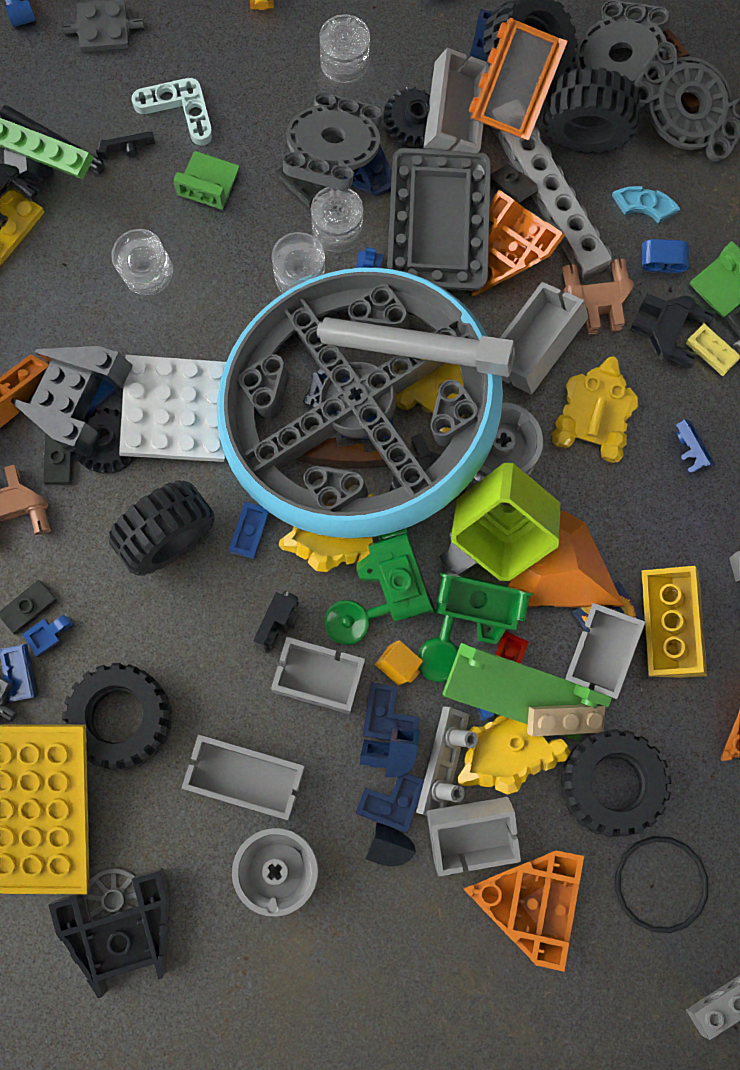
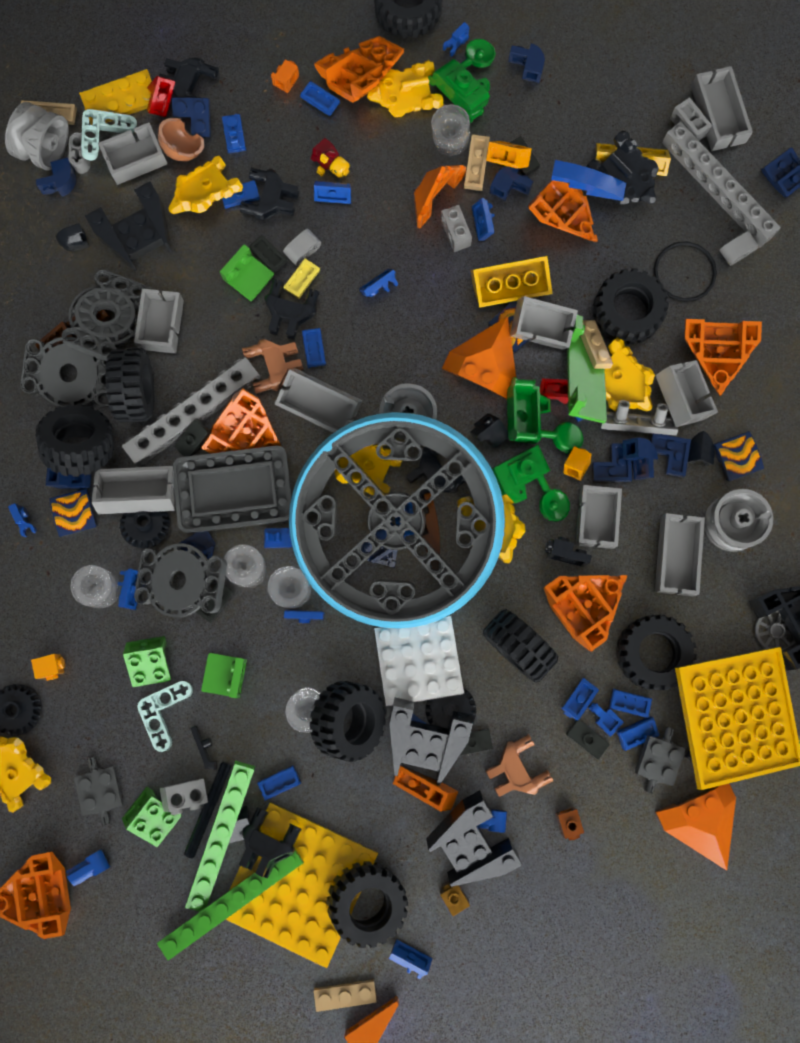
camera: 95 degrees left, 5 degrees up
blue plate [229,502,270,560] -> none
light grey brick [317,317,515,377] -> none
lime plate [452,463,561,581] -> none
window [469,18,567,140] -> none
yellow shield [551,356,638,463] -> none
medium azure tile [612,186,680,223] -> none
blue beam [642,239,689,273] -> none
none -> slope [49,488,98,537]
none -> blue plate [118,569,138,610]
none -> bright green bracket [122,787,182,847]
none -> bright green bracket [123,636,171,687]
none -> light grey piece [134,289,184,354]
none -> light grey brick [160,779,208,815]
none -> blue plate [257,765,302,801]
none -> blue plate [284,610,325,623]
none -> blue plate [302,328,326,368]
none -> black tyre [309,681,386,762]
none -> orange wedge [543,575,627,652]
none -> blue plate [562,678,599,721]
none -> blue plate [609,689,652,718]
none -> slope [714,431,764,481]
none -> light grey beam [719,231,759,266]

